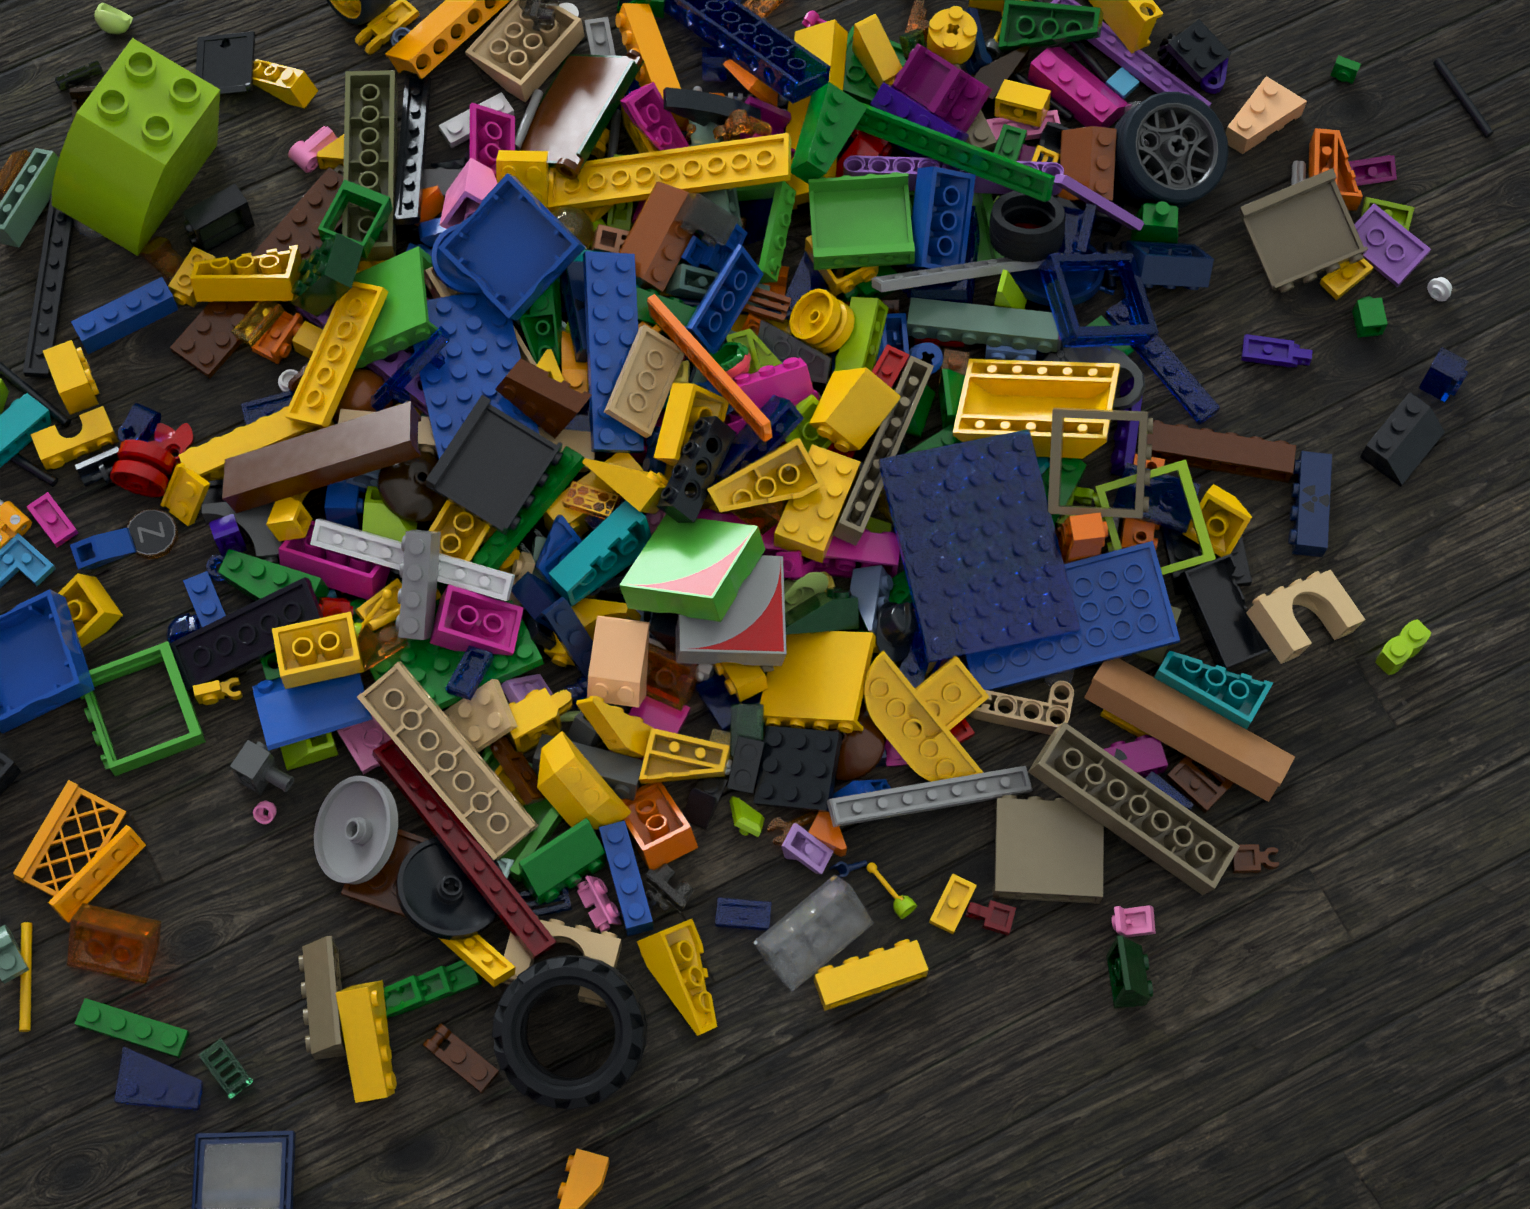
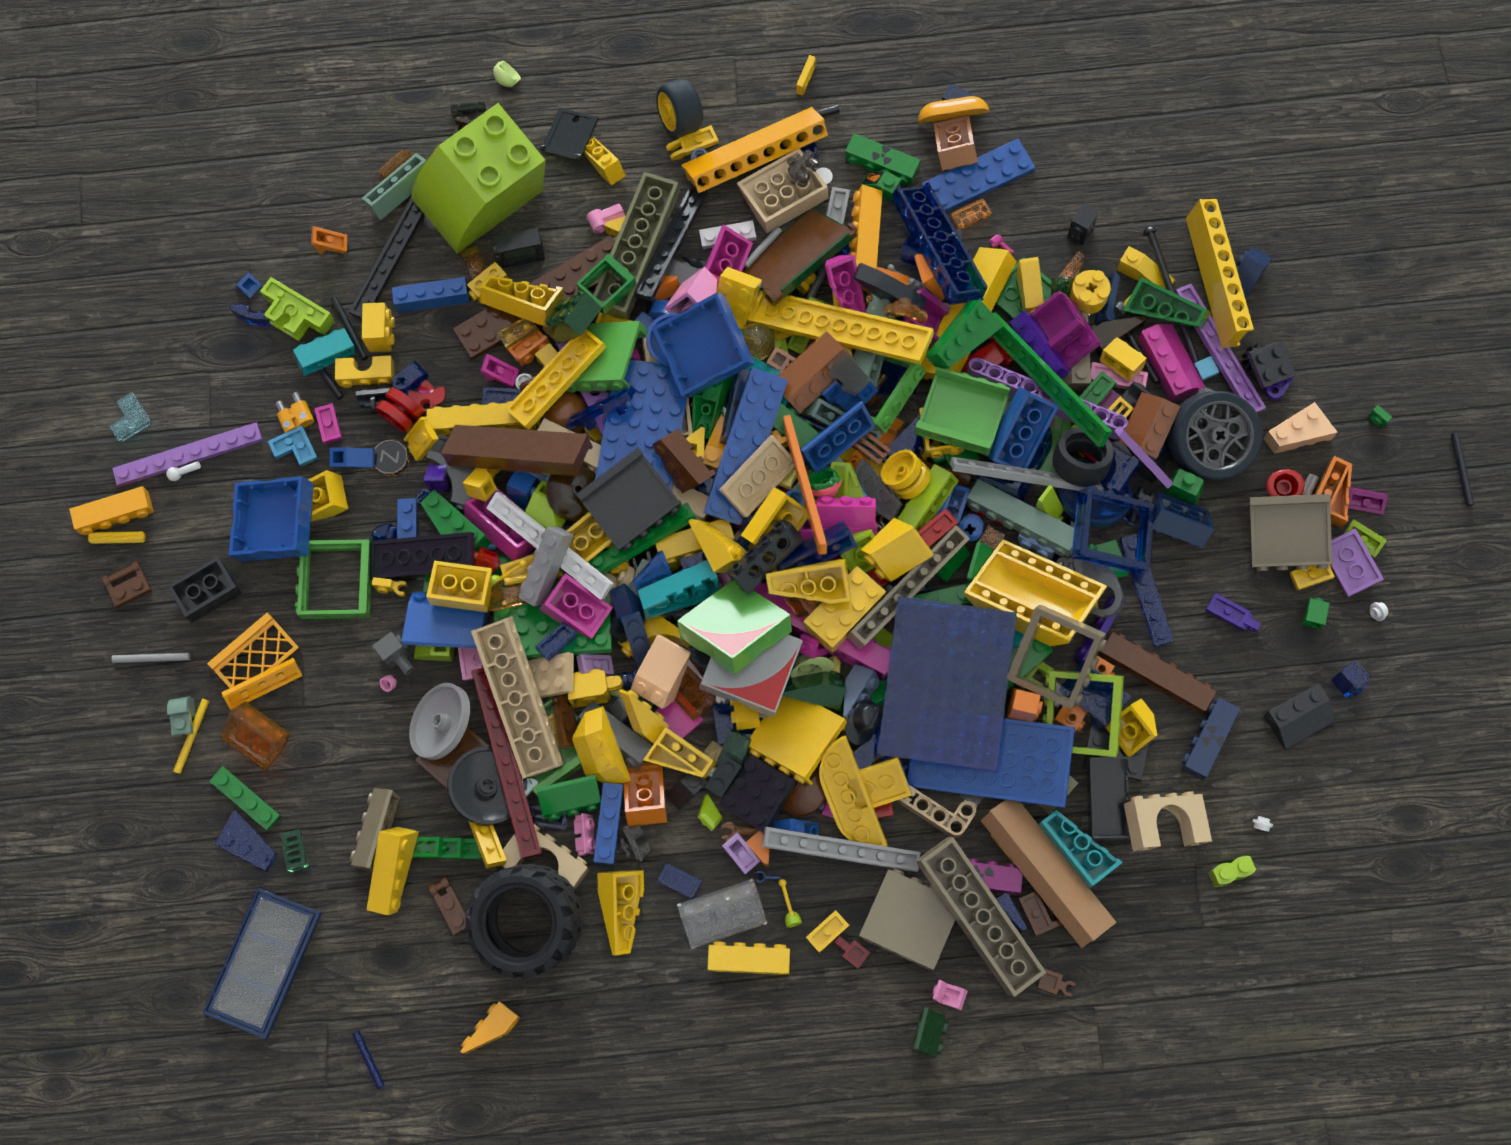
camera: 30 degrees right, 5 degrees up
clear orange tile [562,481,621,519] -> none
none -> dark pink slope [480,354,519,387]
none -> white plate [1252,816,1273,831]
none -> red hat [1267,469,1305,497]

